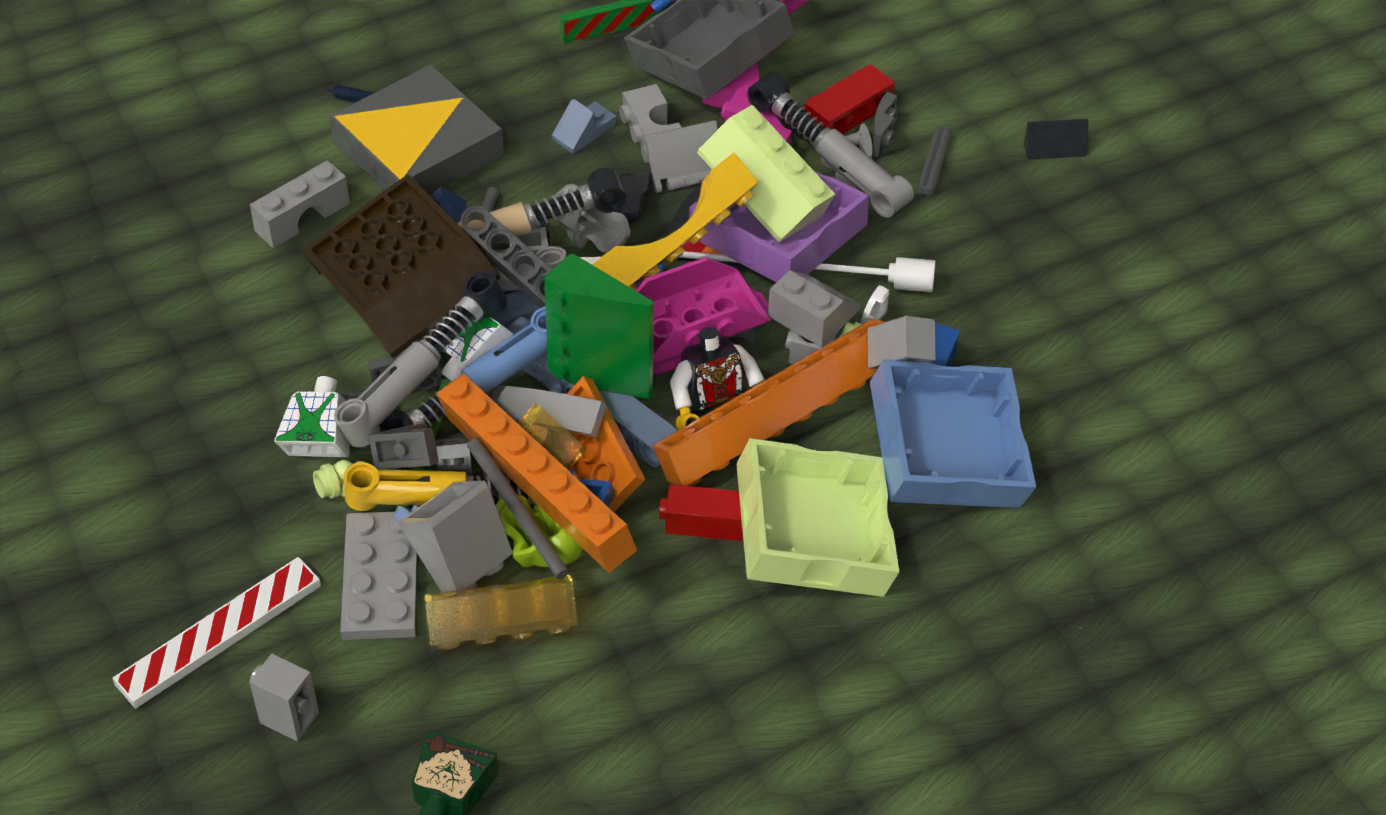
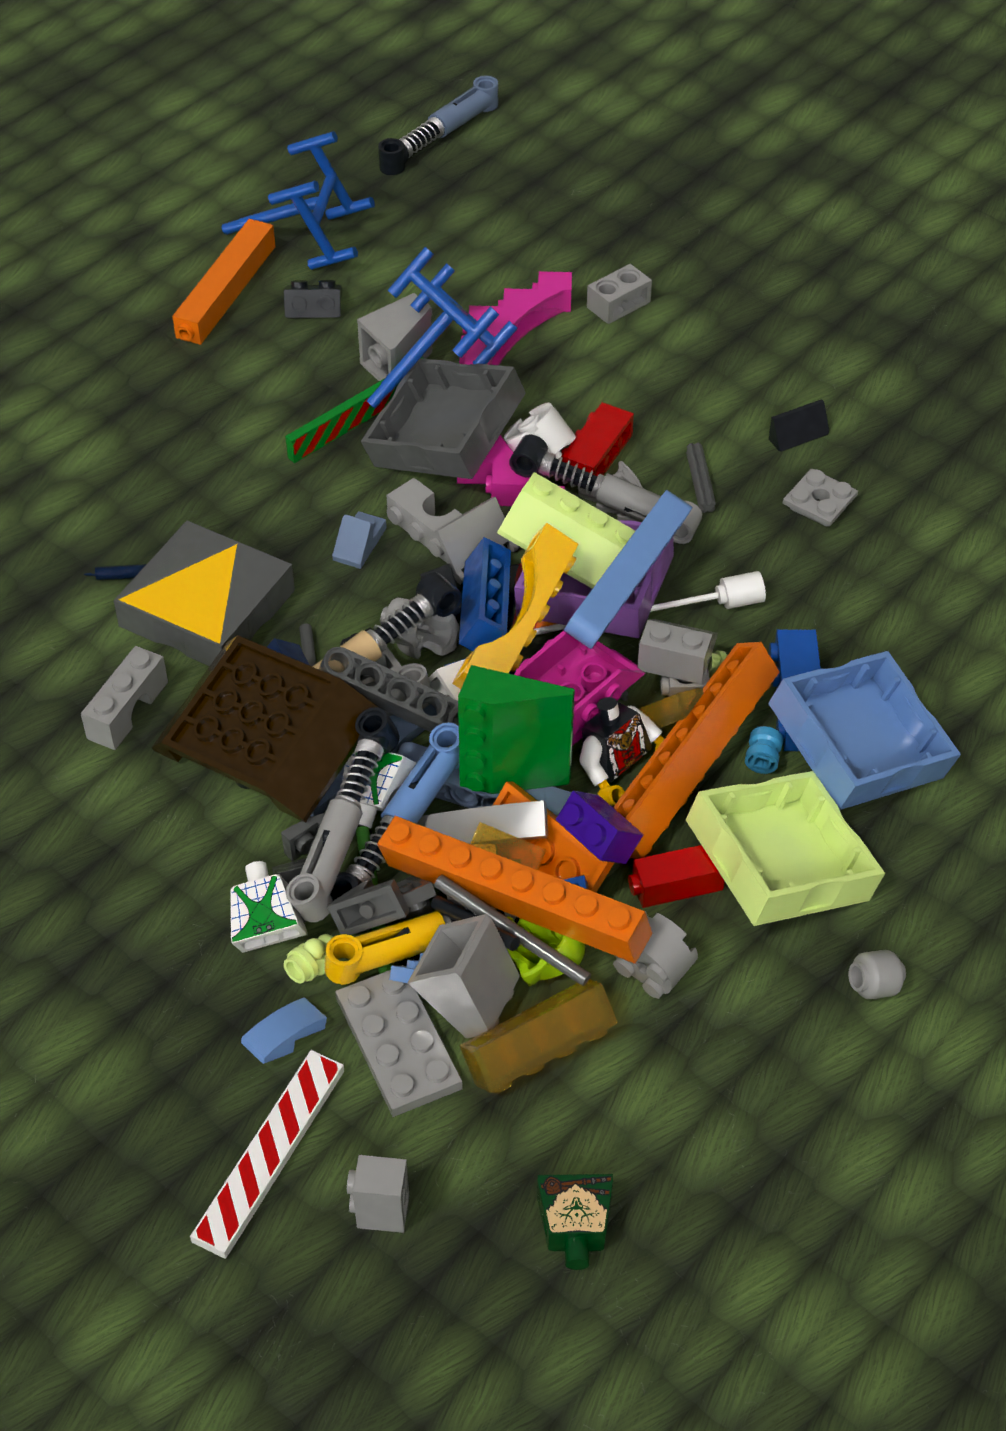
camera: 20 degrees left, 0 degrees up
white tile [860,285,889,324] -> none
light grey panel [868,316,936,369] -> none
dark grey slope [872,92,899,158] -> none
none -> medium blue slope [241,997,327,1064]
none -> black bar [431,896,520,951]
none -> blue brick [459,537,511,651]
none -> white brick [504,402,576,459]
none -> dark purple brick [556,790,644,864]
none -> medium blue beam [563,490,693,649]
none -> light grey brick [613,911,698,999]
none -> clear yellow slope [639,688,704,728]
none -> dark azure wheel [745,726,784,774]
none -> light grey piece [782,469,858,527]
none -> light grey head [848,950,906,999]

